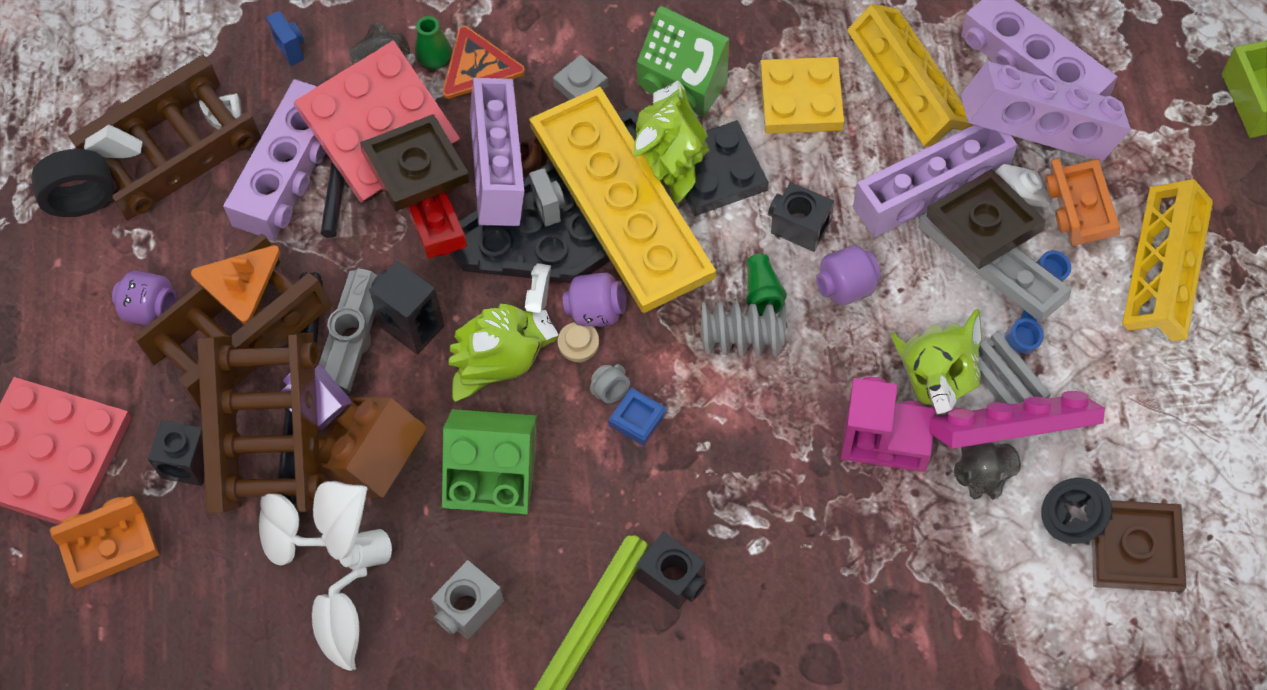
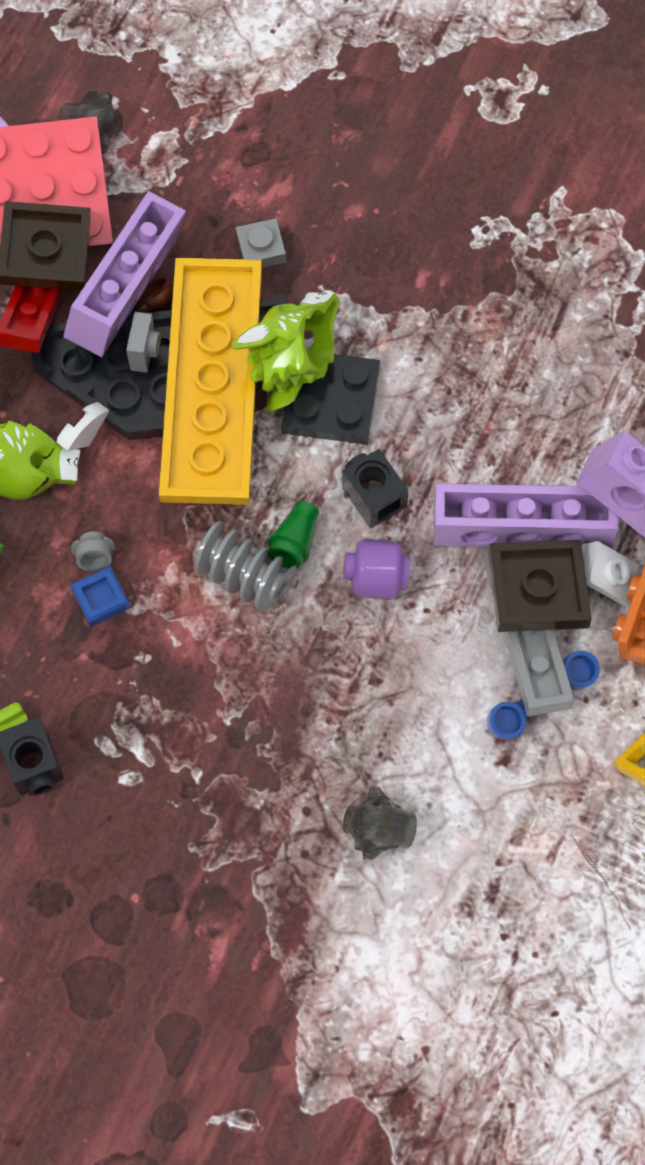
camera: 30 degrees right, 5 degrees up
blue plate [266,11,304,66] -> none
green cone [414,16,452,70] -> none
piece [442,26,525,99] -> none
tan plate [558,322,599,362] -> none
medium lavender head [563,272,627,327] -> none
bright green slope [637,6,729,117] -> none
yellow plate [760,57,844,134] -> none
dark pink brick [840,377,936,472] -> none
yellow fence [847,4,974,147] -> none
lime piece [890,309,982,414] -> none
dark pink plate [930,391,1105,449] -> none
light grey tile [978,331,1051,404] -> none
black gear [1041,478,1113,547] -> none
reddish brown tile [1092,500,1187,593] -> none

